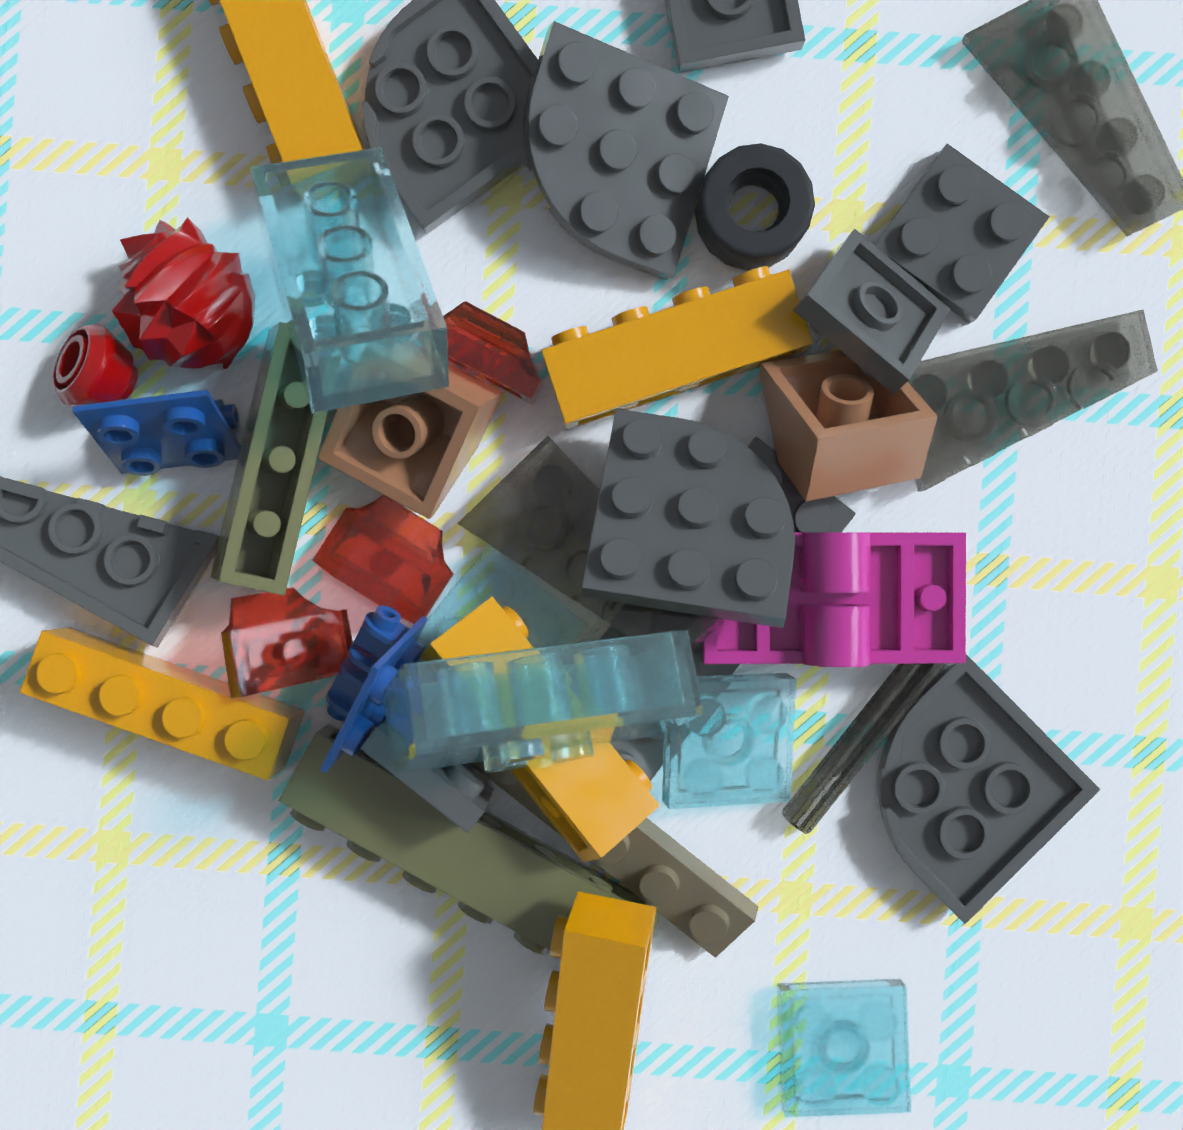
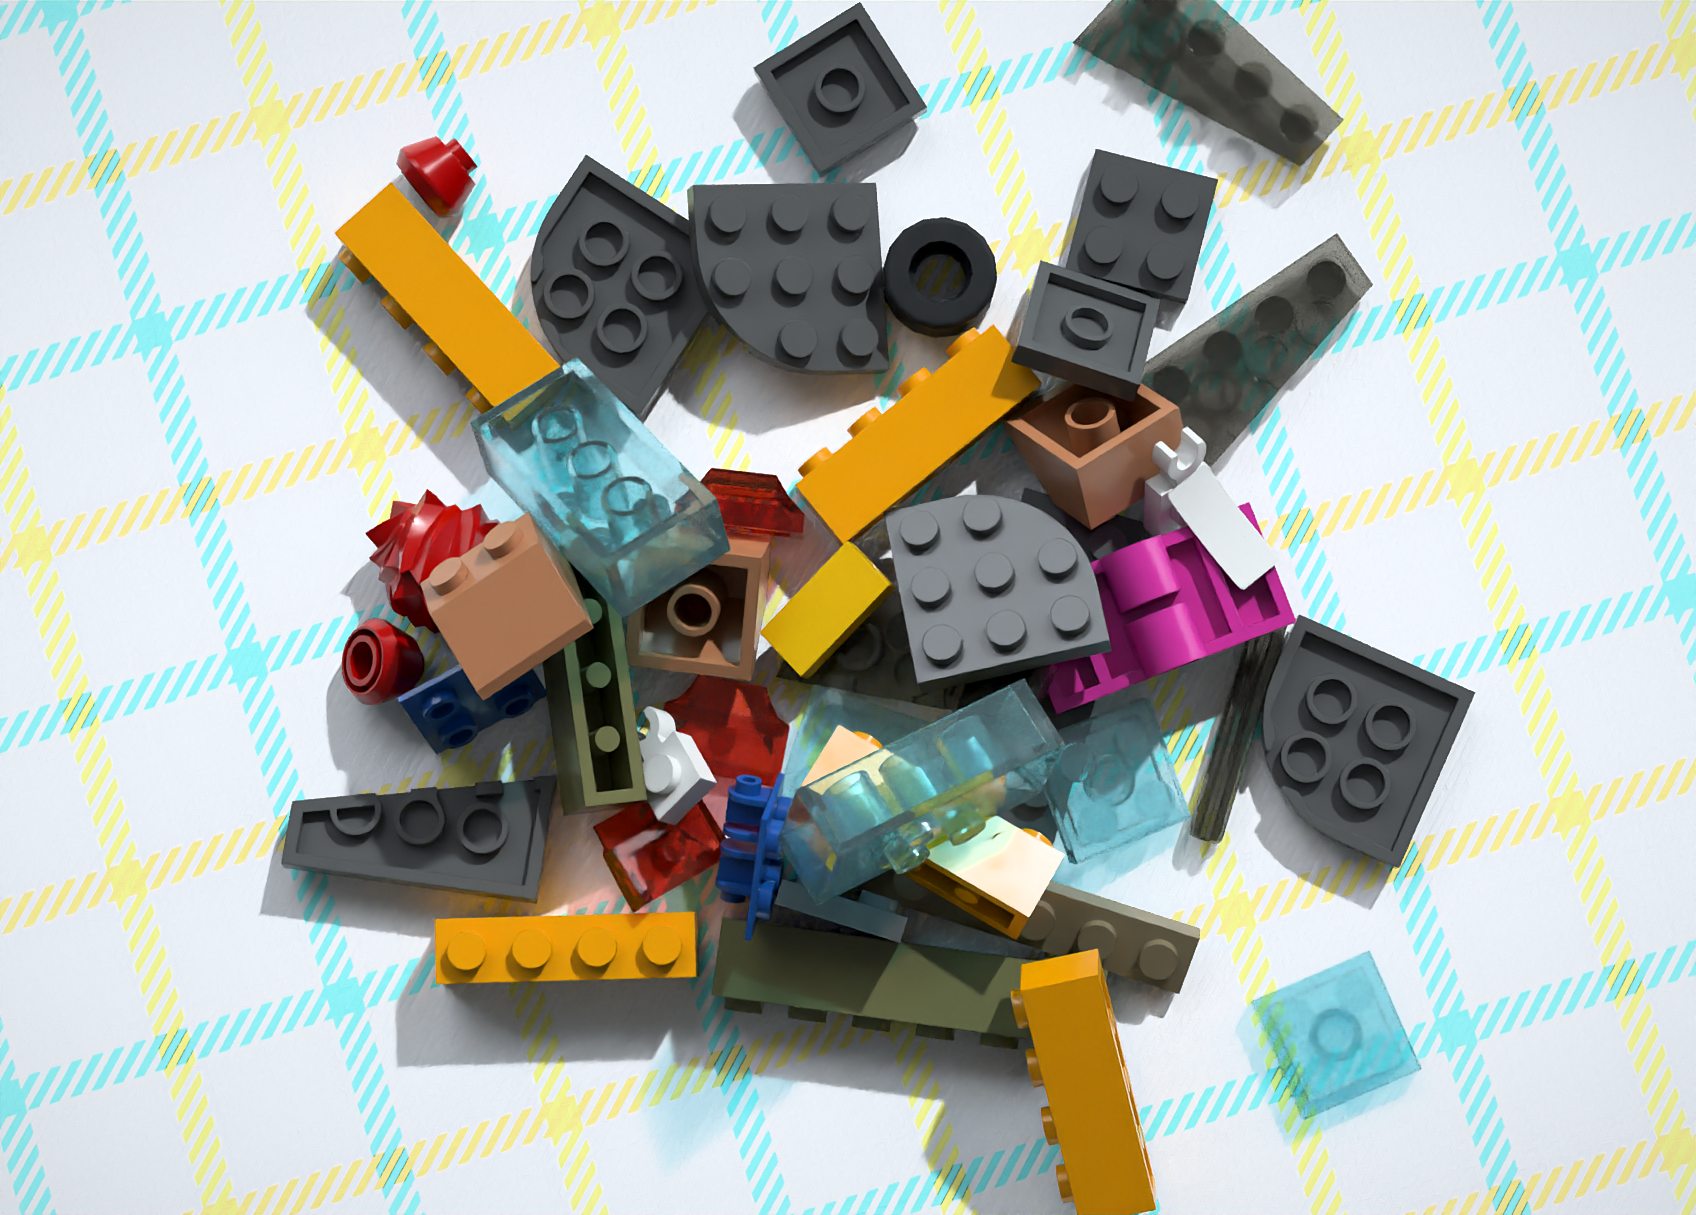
camera: 15 degrees left, 5 degrees down
none -> nougat slope [421,511,594,701]
none -> white plate [638,706,717,825]
none -> yellow tile [759,541,896,679]
none -> white plate [1143,427,1211,537]
none -> white sticker [1168,465,1280,589]

